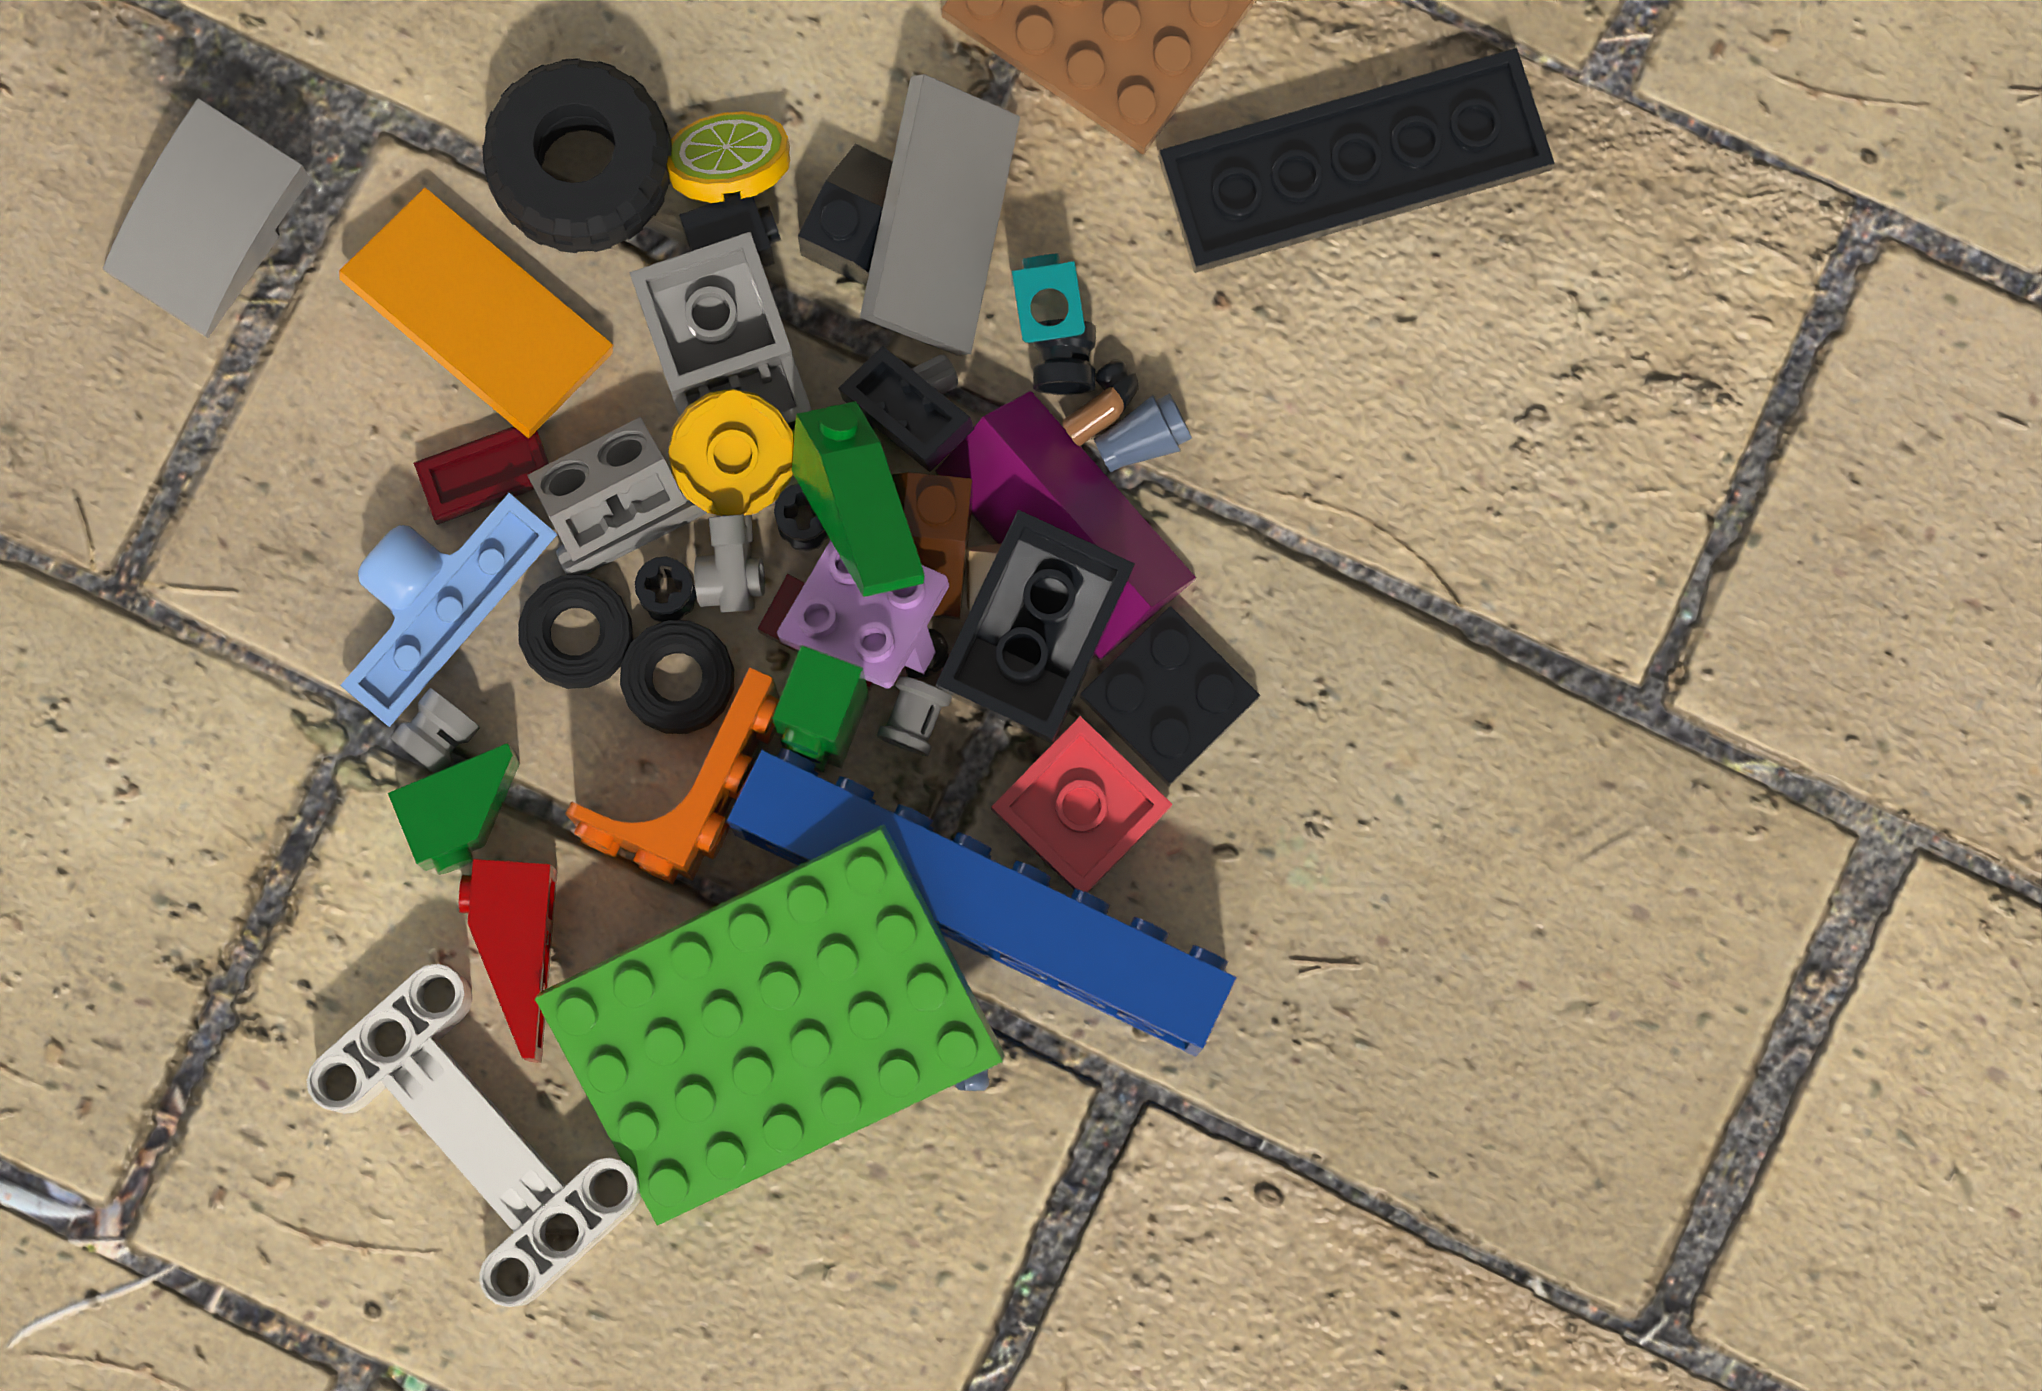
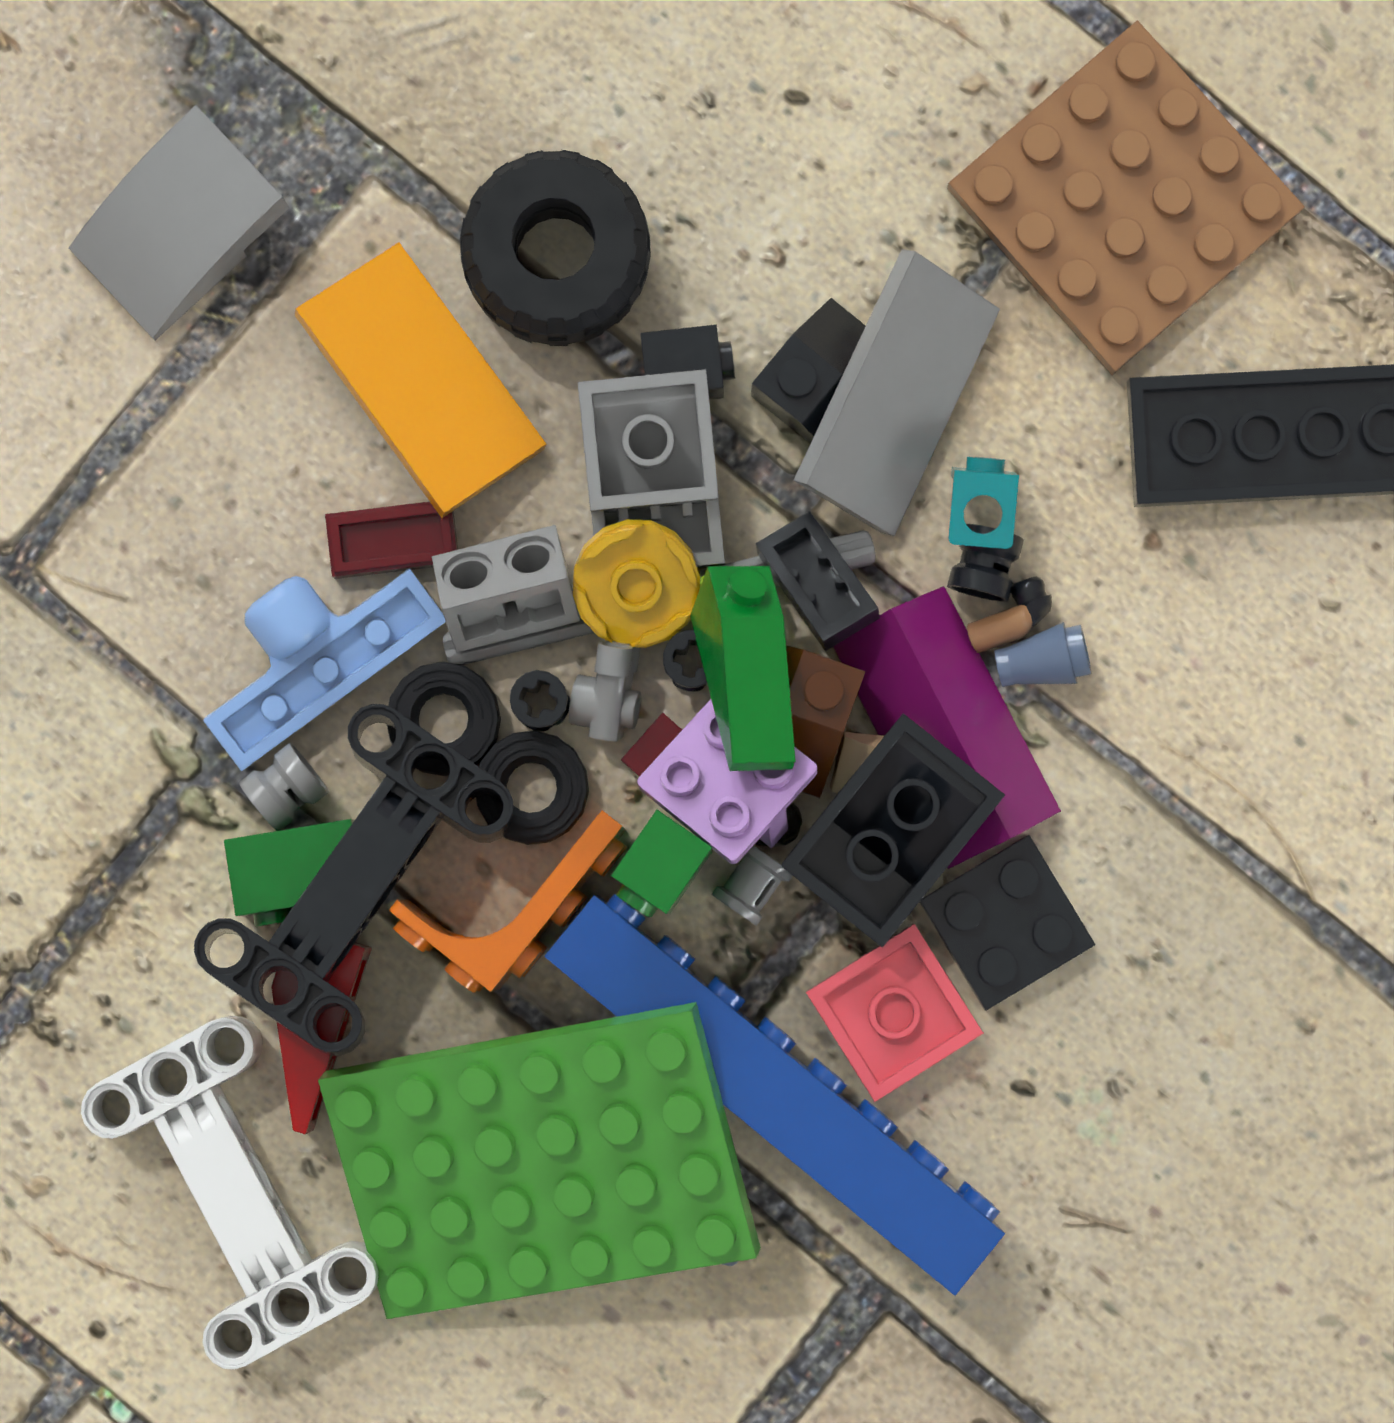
camera: 25 degrees right, 5 degrees up
tile [667,111,790,203] -> none
none -> black beam [194,704,513,1056]

